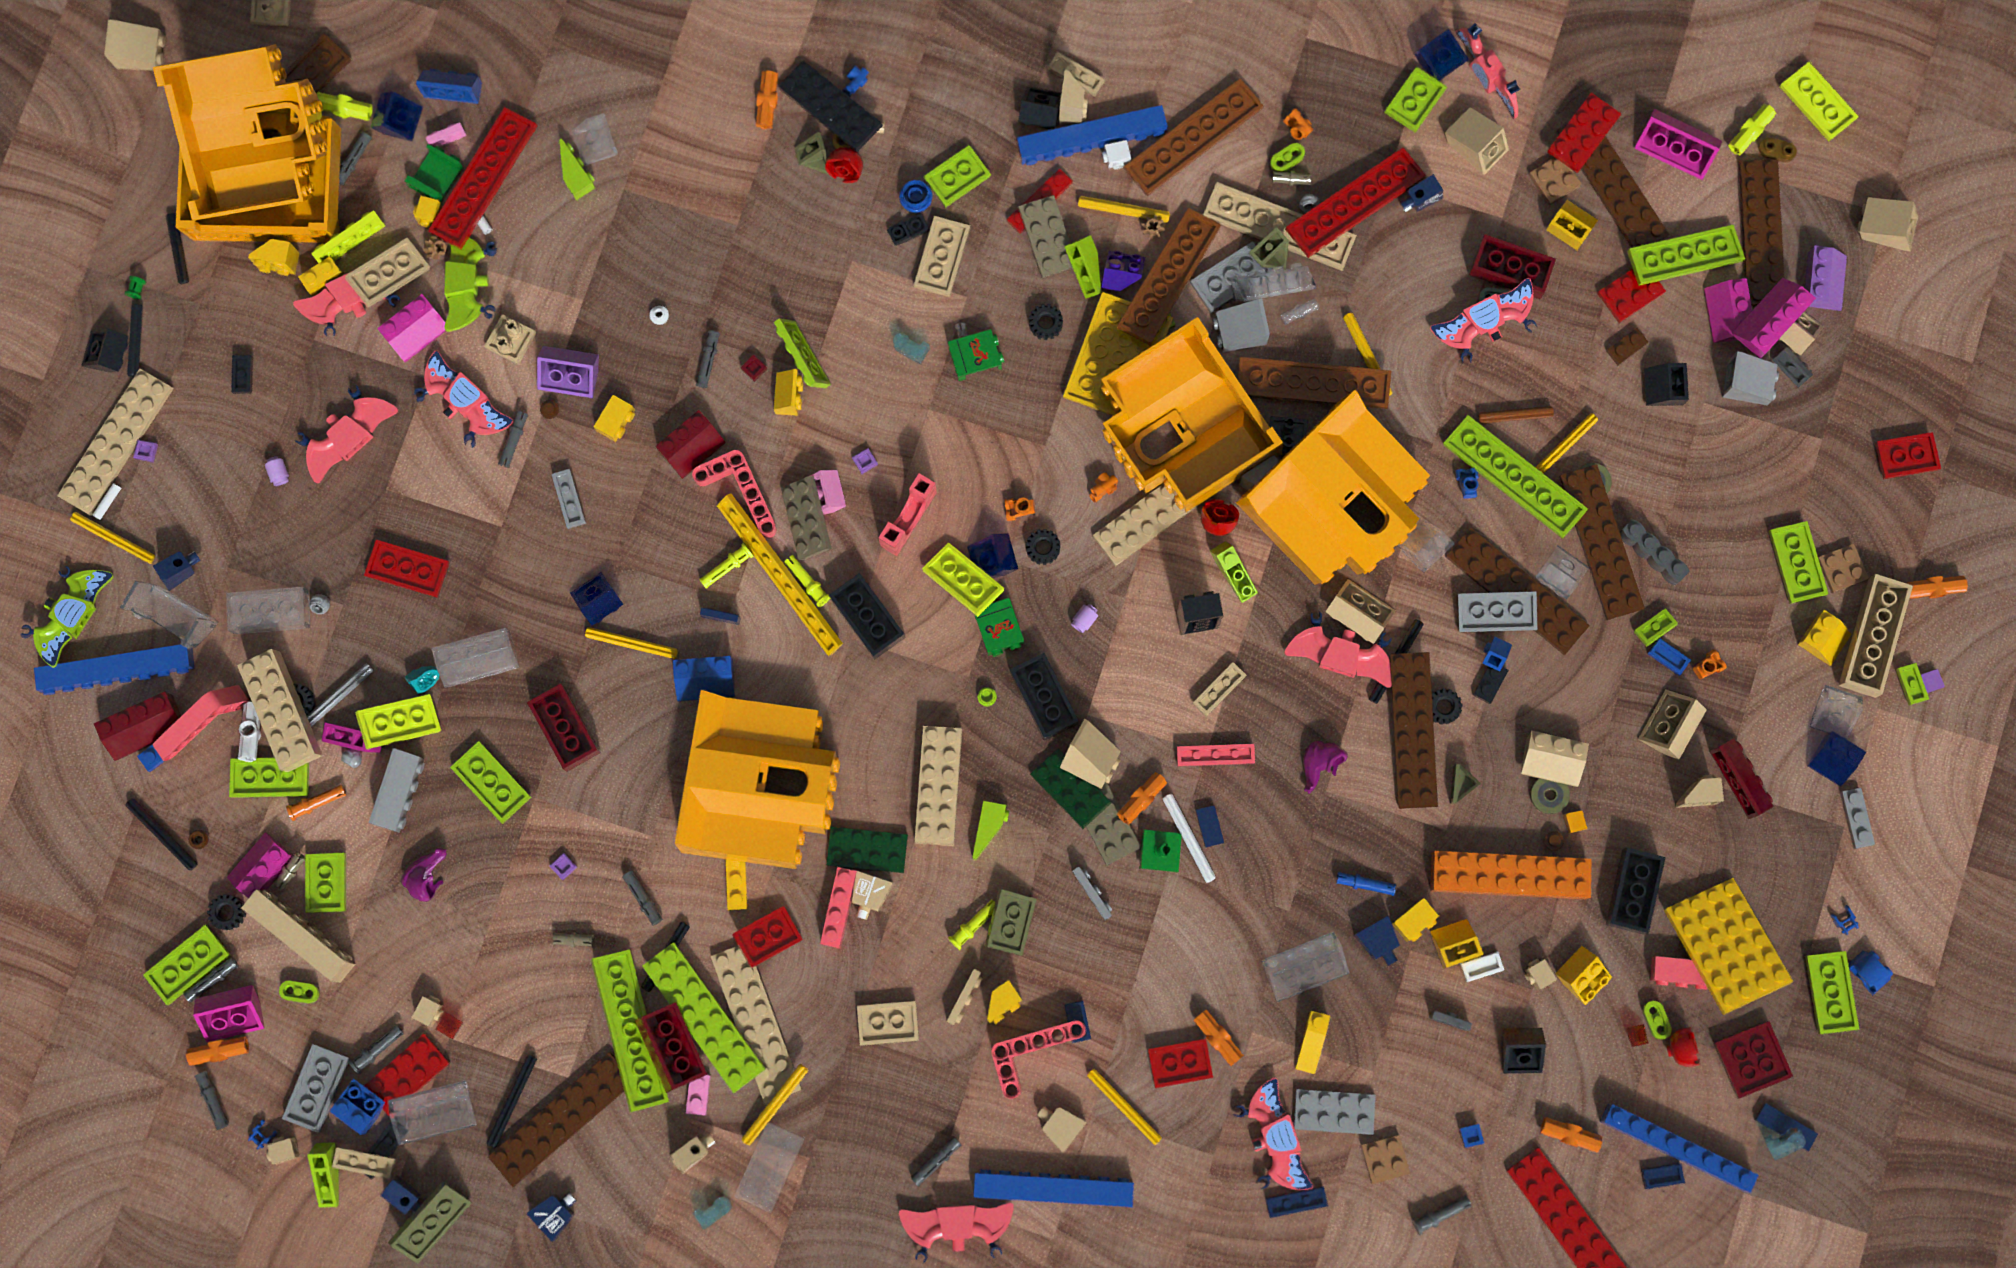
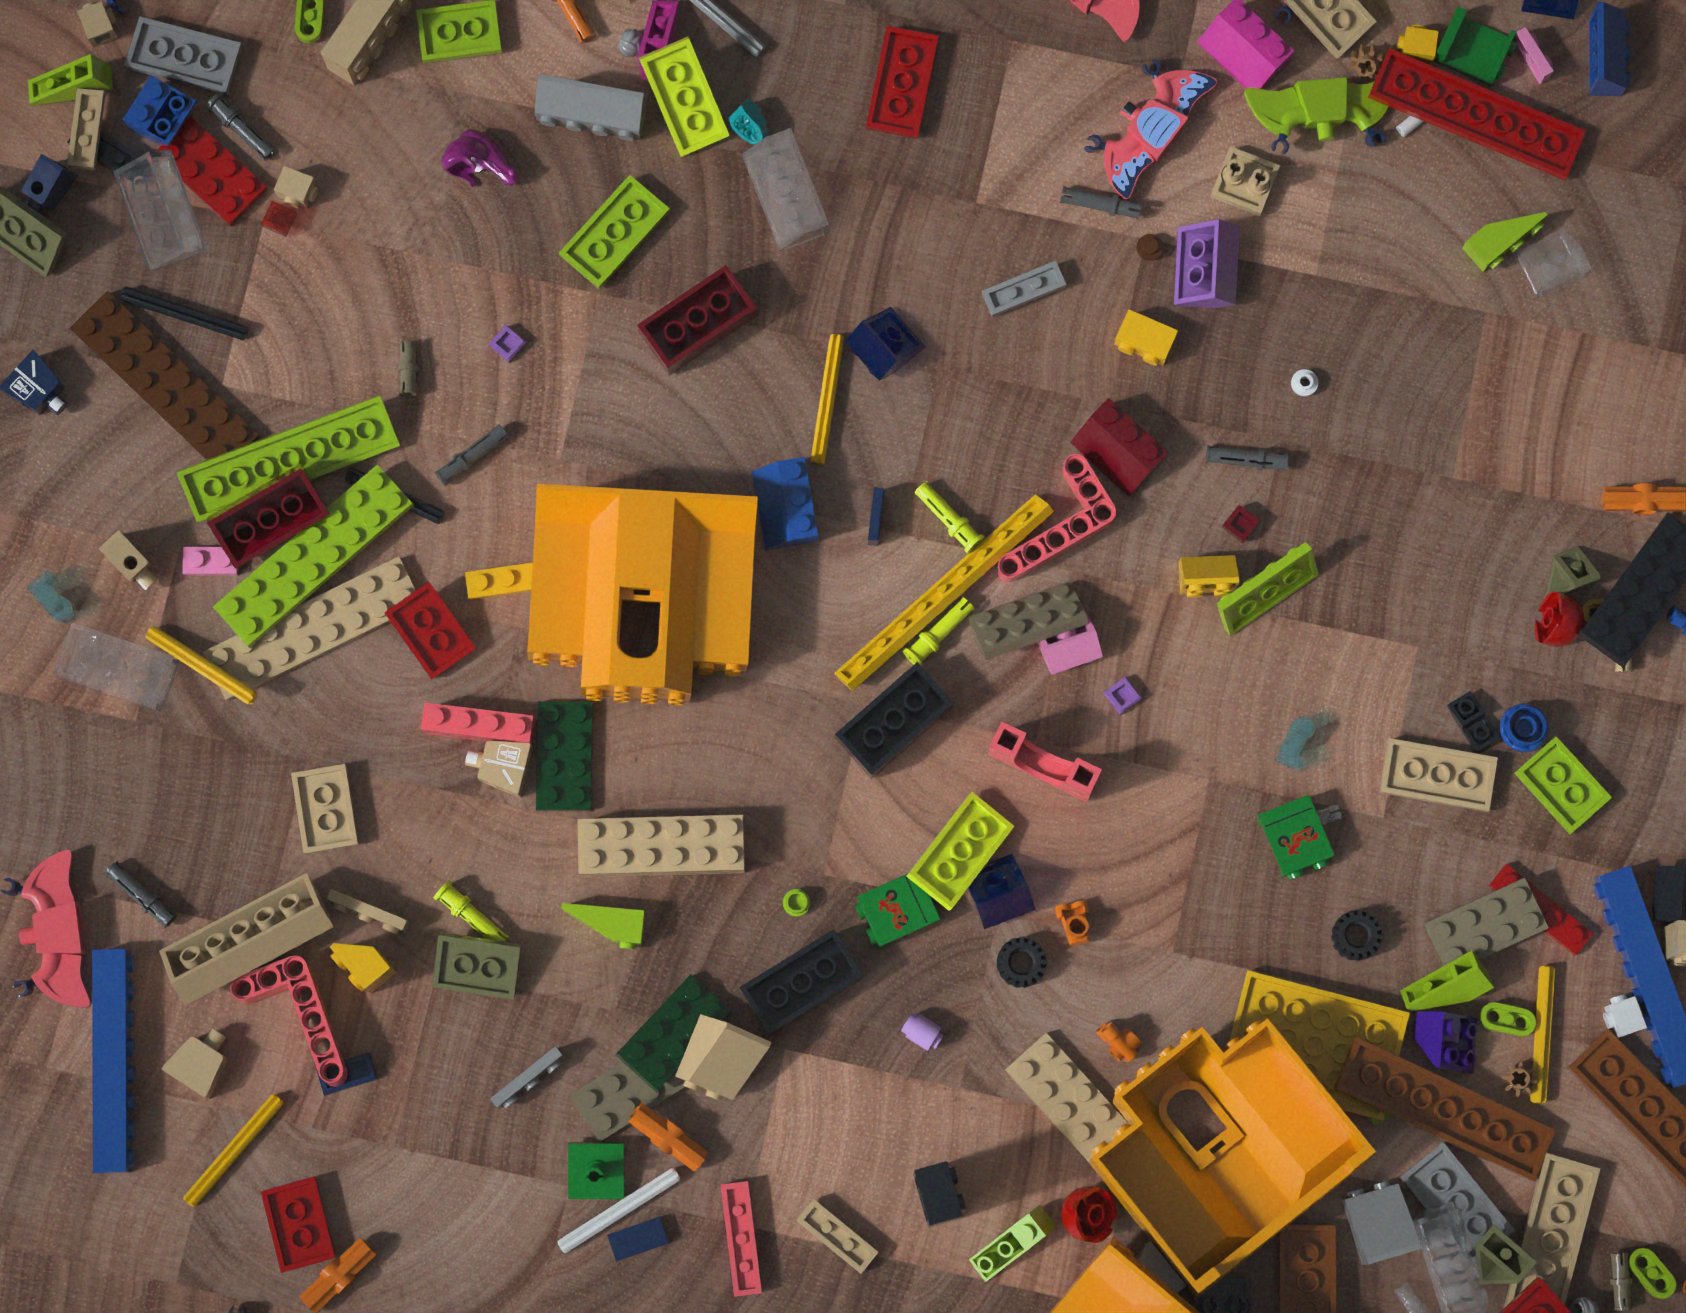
camera: 85 degrees right, 0 degrees up
none -> tan brick [159,873,334,1006]
none -> lime plate [1479,1002,1536,1037]

